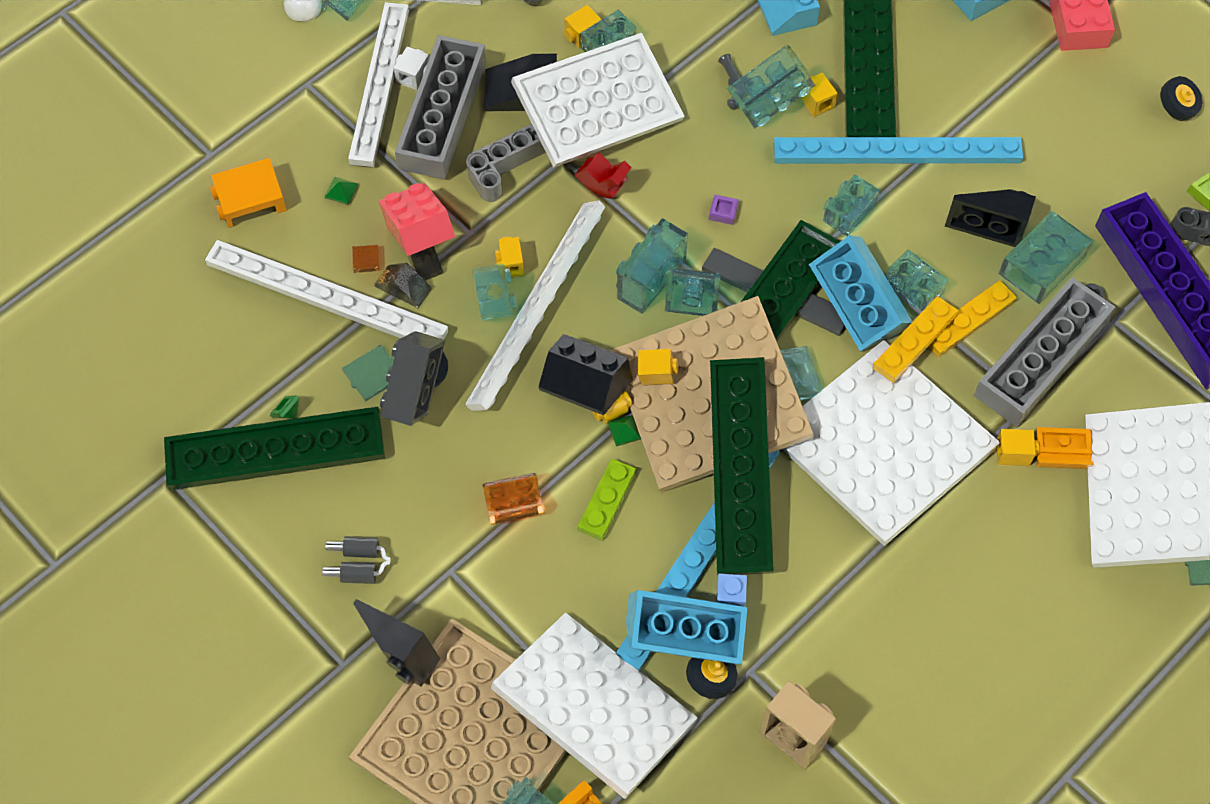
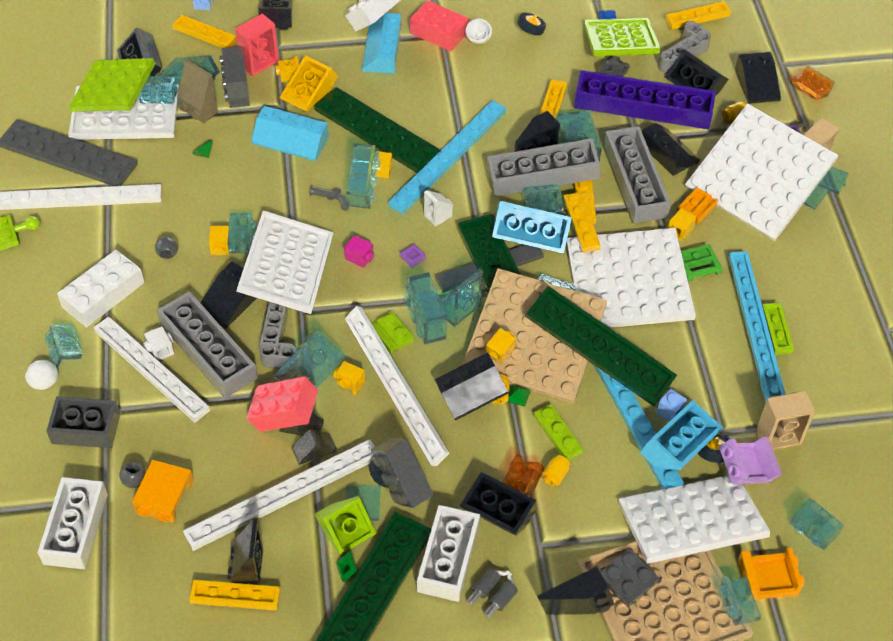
camera: 55 degrees left, 10 degrees down
green slope [325,176,358,205] -> none
clear orange tile [352,245,379,273] -> none
clear light blue brick [472,263,517,321] -> none
red brick [574,152,632,198] -> none
clear light blue brick [823,174,879,236] -> none
none -> white brick [38,477,108,569]
none -> dark grey brick [46,396,121,448]
none -> dark grey piece [119,462,146,488]
none -> yellow plate [189,580,281,611]
none -> slope [228,518,264,585]
none -> clear light blue slope [274,329,346,388]
none -> lime slope [315,496,377,555]
none -> dark pink brick [344,235,374,268]
none -> lime plate [371,312,414,354]
none -> white brick [417,505,480,602]
none -> white slope [424,190,453,227]
none -> black slope [460,472,537,536]
none -> white piece [465,19,492,44]
none -> light grey brick [488,138,600,196]
none -> yellow plate [540,79,568,120]
none -> yellow brick [542,455,570,486]
none -> dark grey plate [600,548,660,608]
none -> black slope [642,123,700,176]
none -> bright green plate [681,244,722,282]
none -> lavender panel [719,437,782,485]
none -> medium azure plate [728,252,786,404]
none -> lime plate [762,303,794,355]

